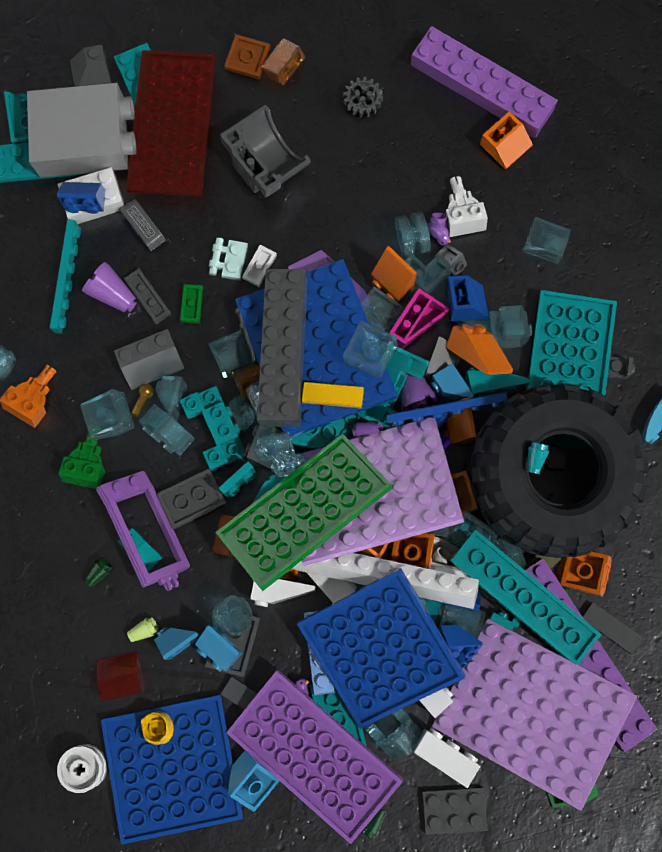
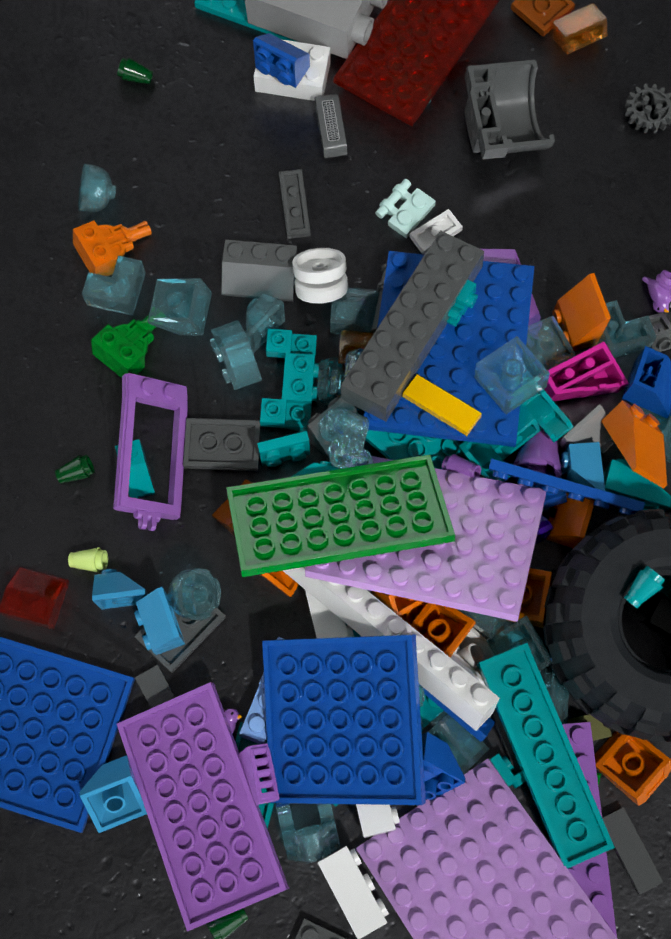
camera: 25 degrees right, 5 degrees down
teal plate [50,219,81,334] -> none
medium lavender cone [82,262,137,313] -> none
pearl gold bar [131,383,154,417] -> none
yellow hair [141,711,174,745] -> none
green plate [180,284,204,324] -> none
white slope [250,579,316,607] -> none
clear light blue wheel [394,211,431,258] -> none
none -> clear light blue brick [82,256,146,316]
none -> medium lavender slope [238,743,280,805]
none -> white wheel [292,248,348,303]
none -> teal plate [447,280,478,327]

